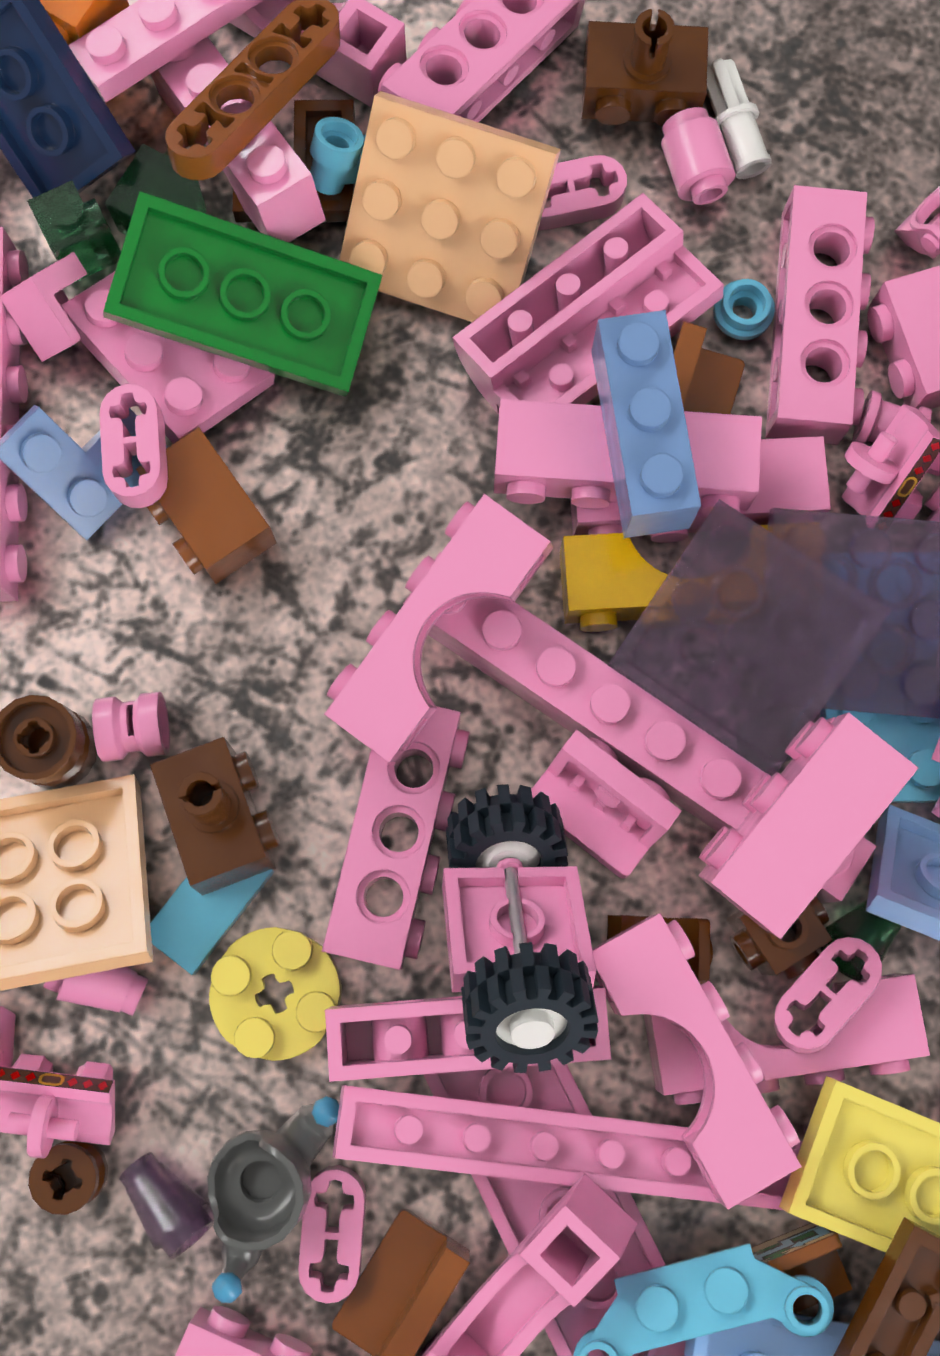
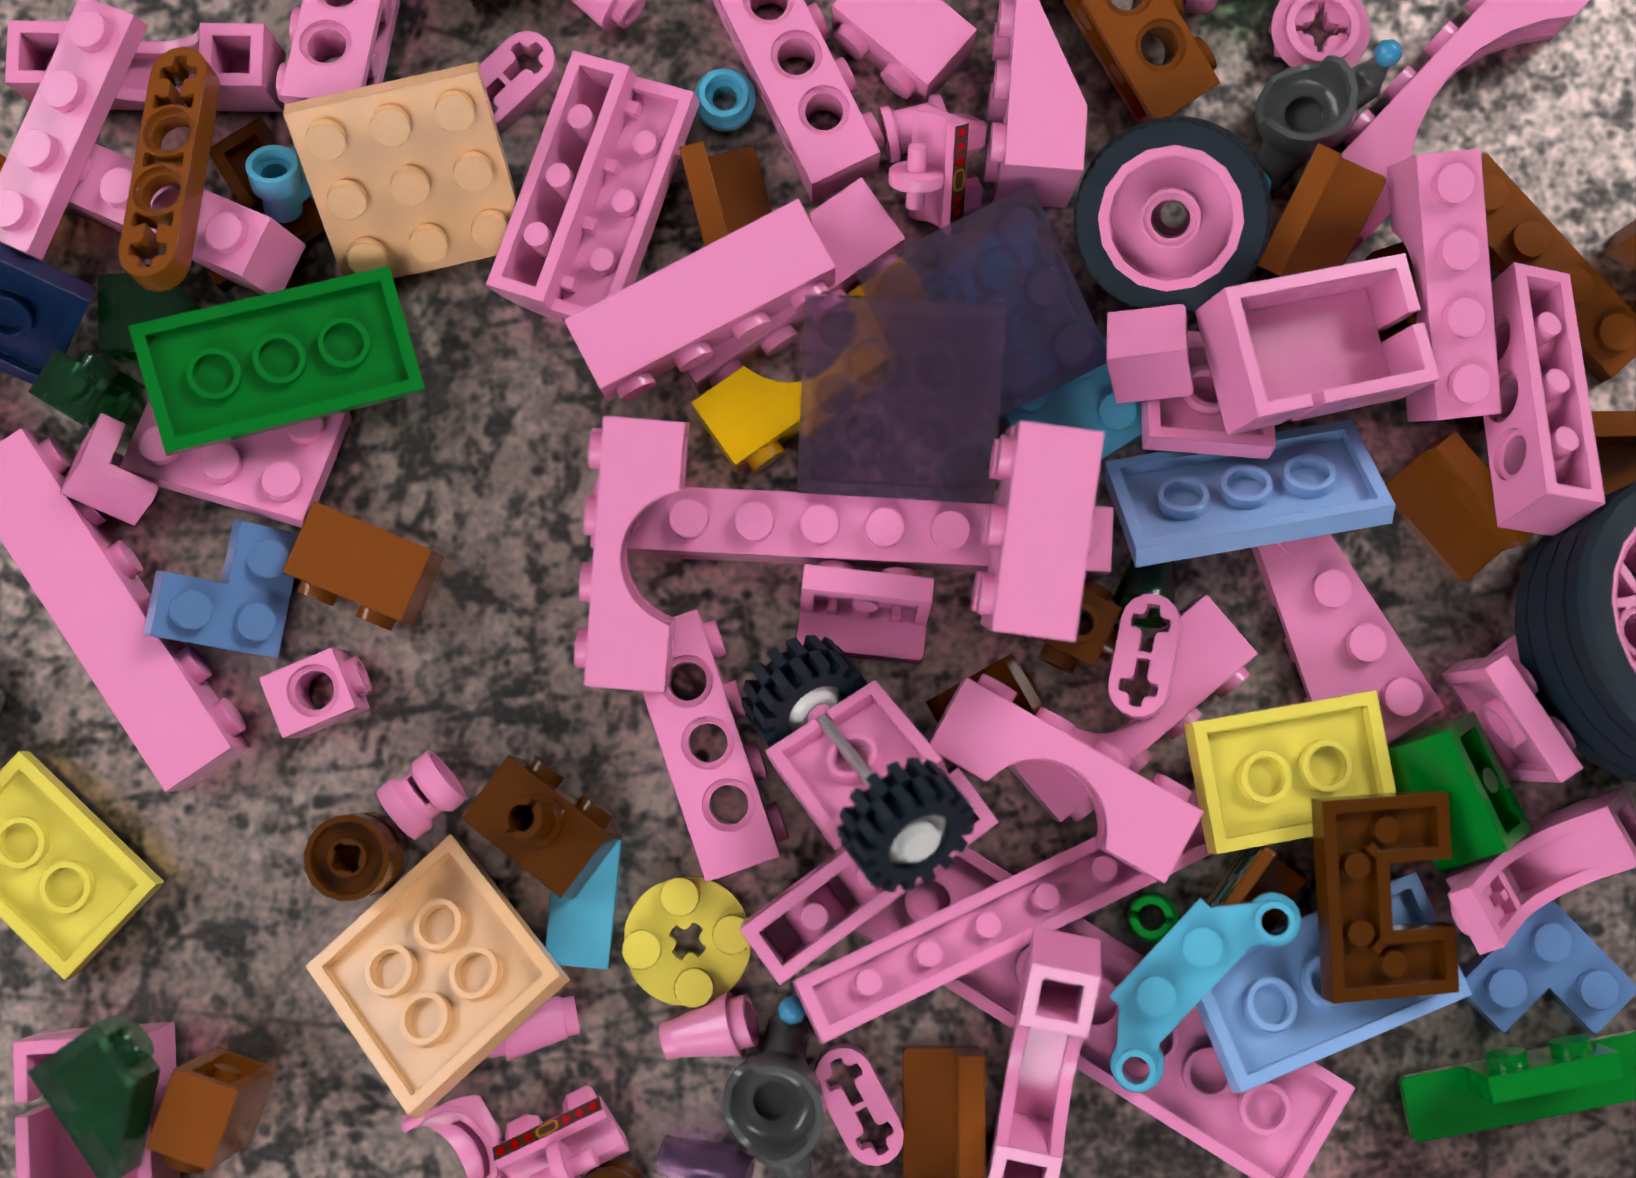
camera: 30 degrees left, 5 degrees up
bright pink beam [99,384,168,508] -> none
medium blue brick [591,310,701,538] -> none
none -> bright pink brick [259,648,372,738]
none -> bright pink cone [659,991,759,1060]
none -> green pin [1127,892,1179,944]

